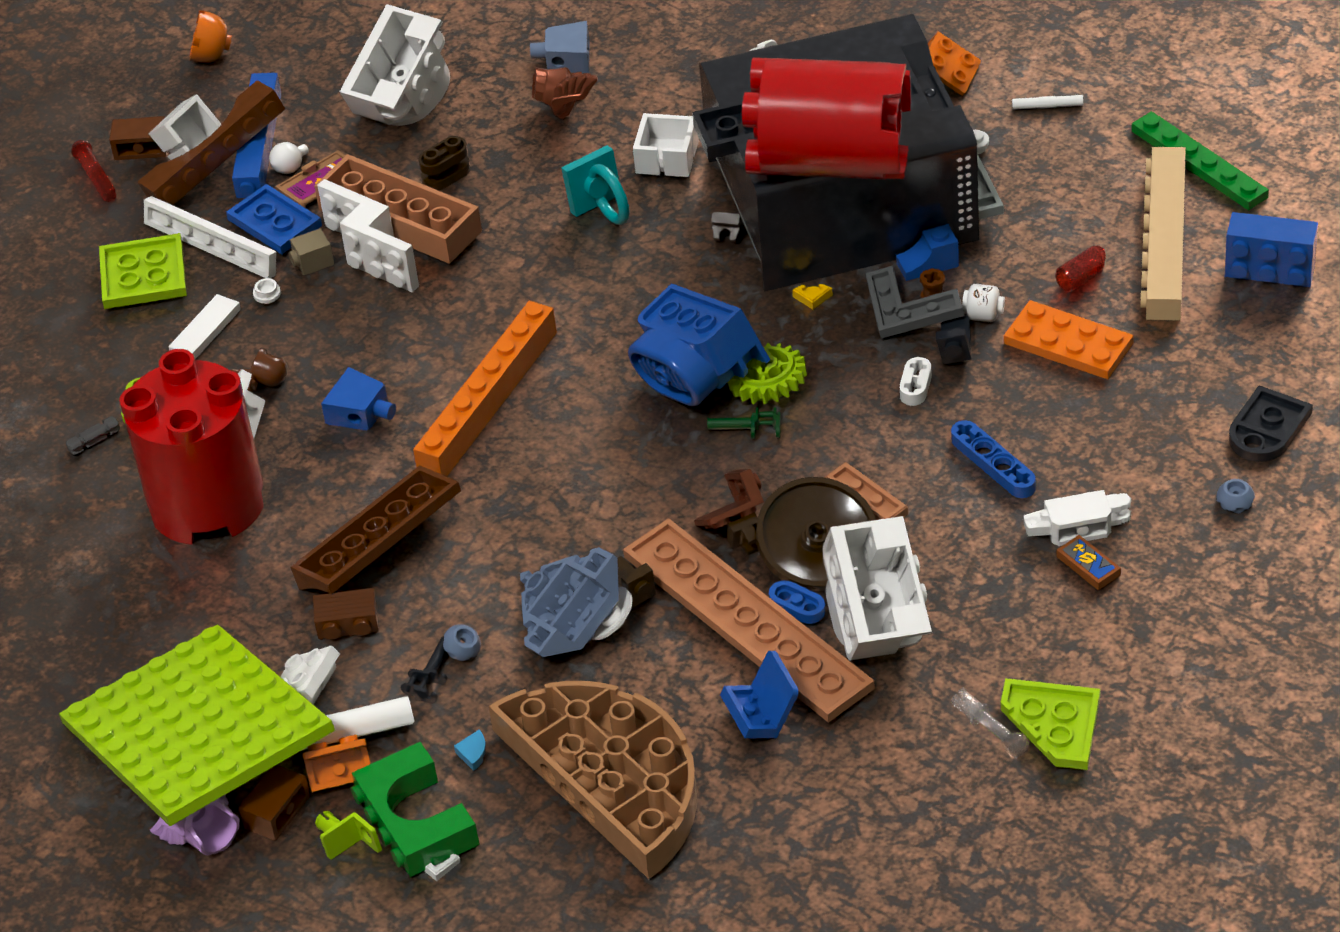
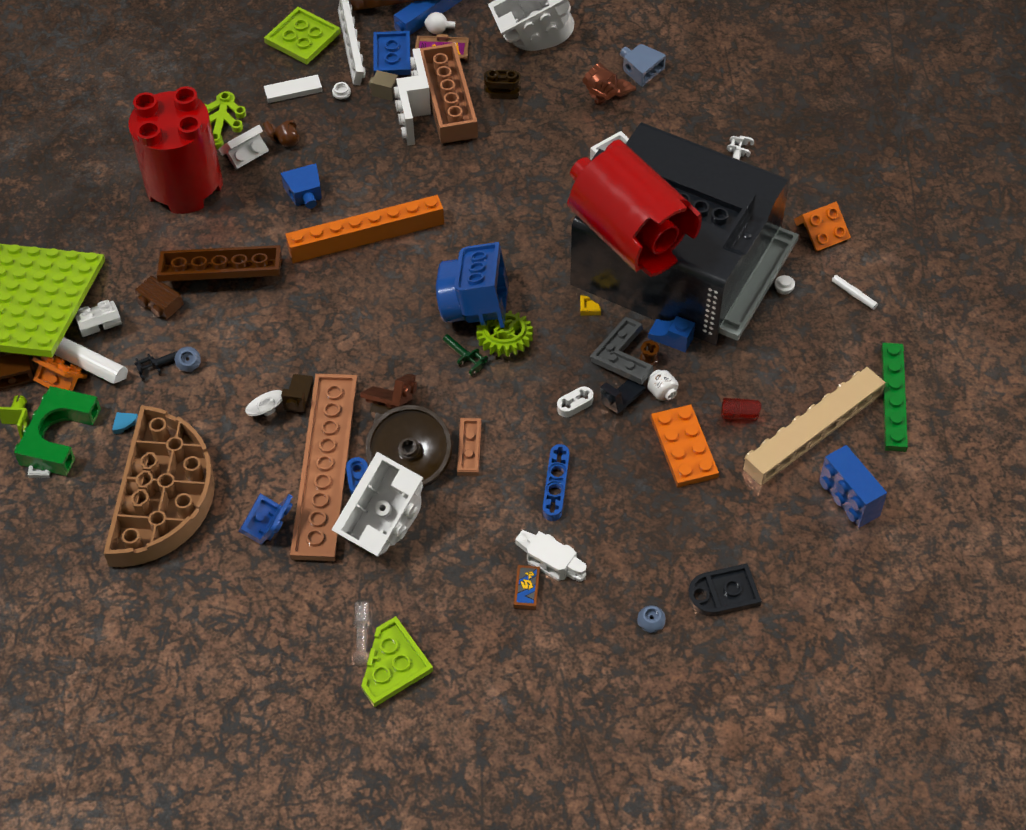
camera: 40 degrees right, 10 degrees up
sand blue wedge [520,547,619,657] -> none
teal tile [561,145,630,225] -> none

